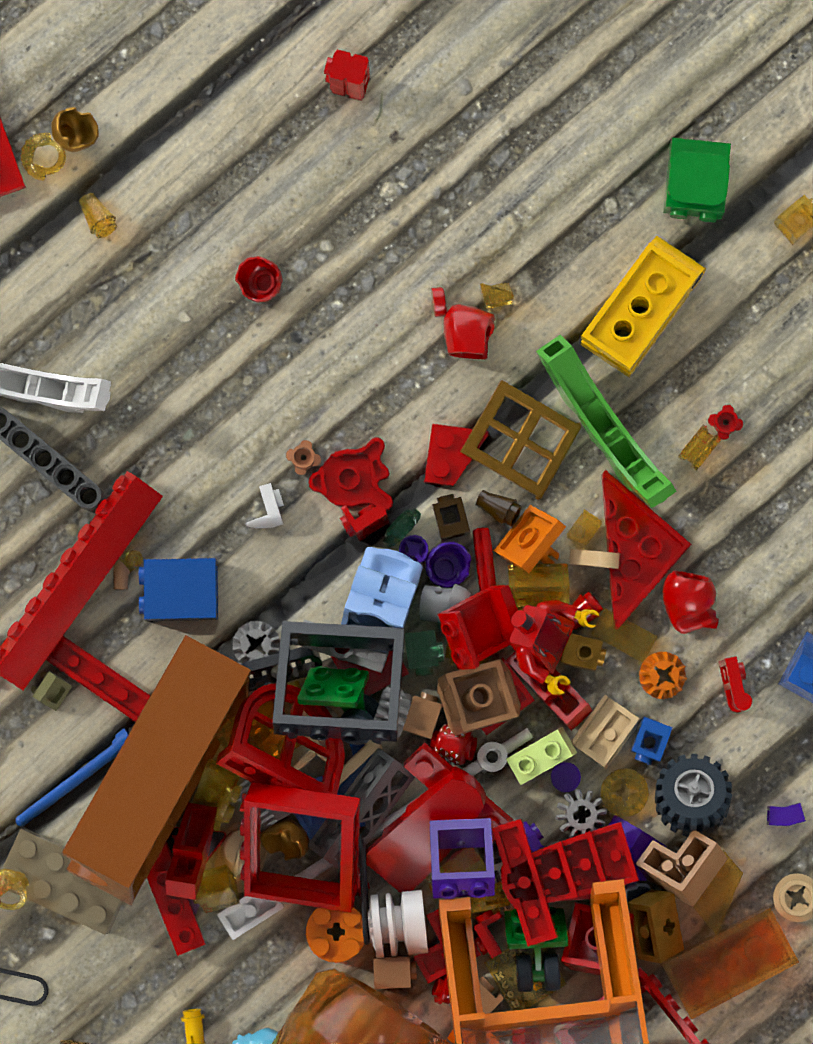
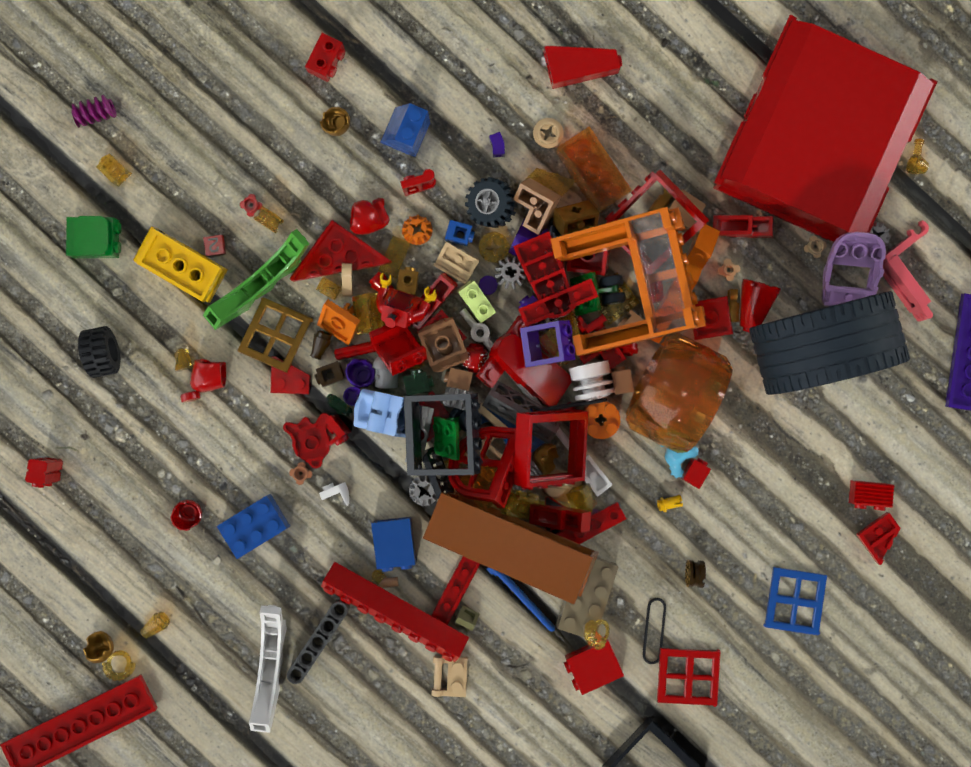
camera: 105 degrees left, 5 degrees up
none -> black tyre [78,326,121,378]
none -> red tile [203,235,226,257]
none -> blue brick [217,494,290,559]

